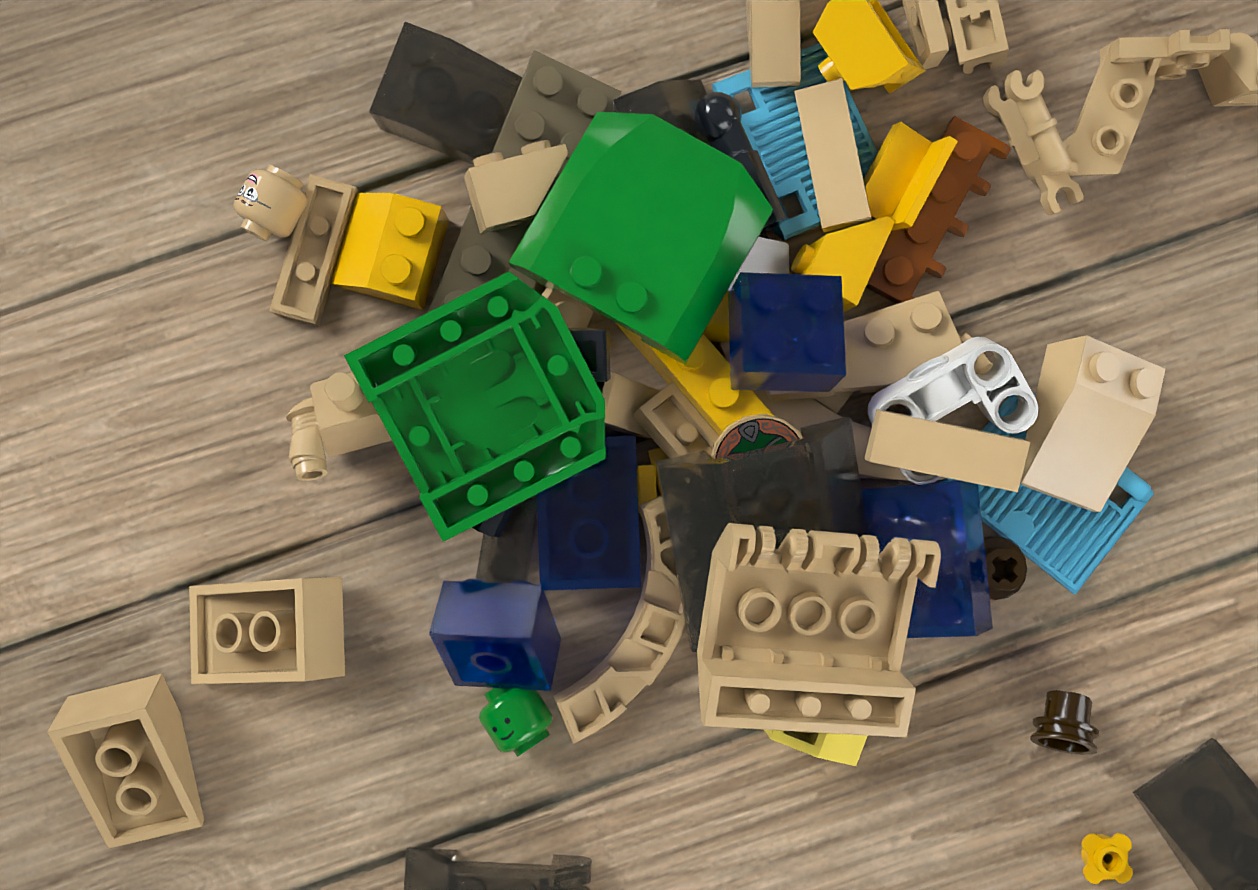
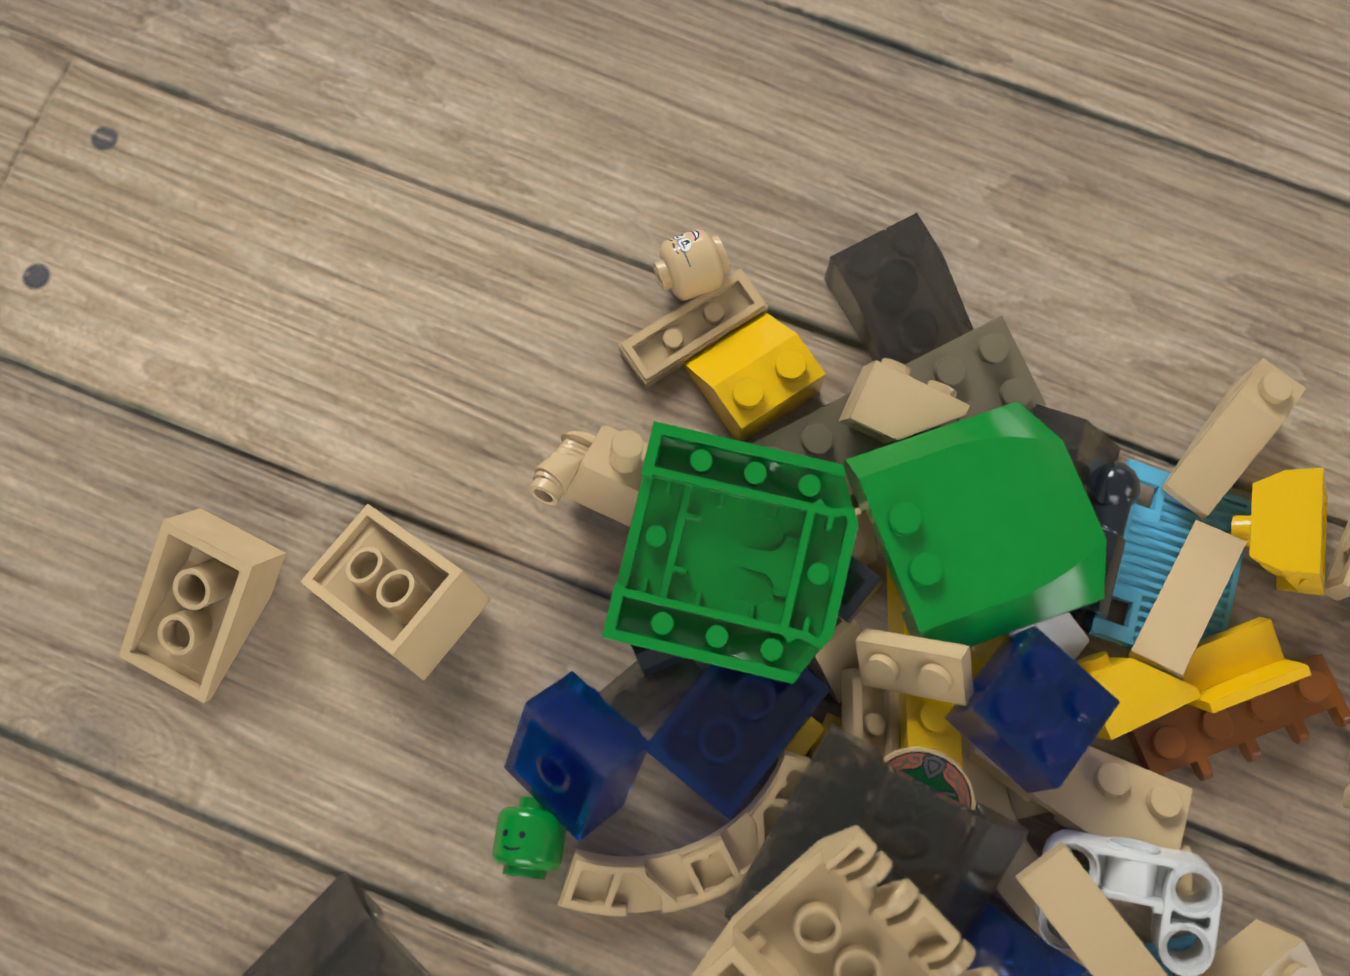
camera: 45 degrees right, 10 degrees down
none -> tan plate [855,628,974,706]

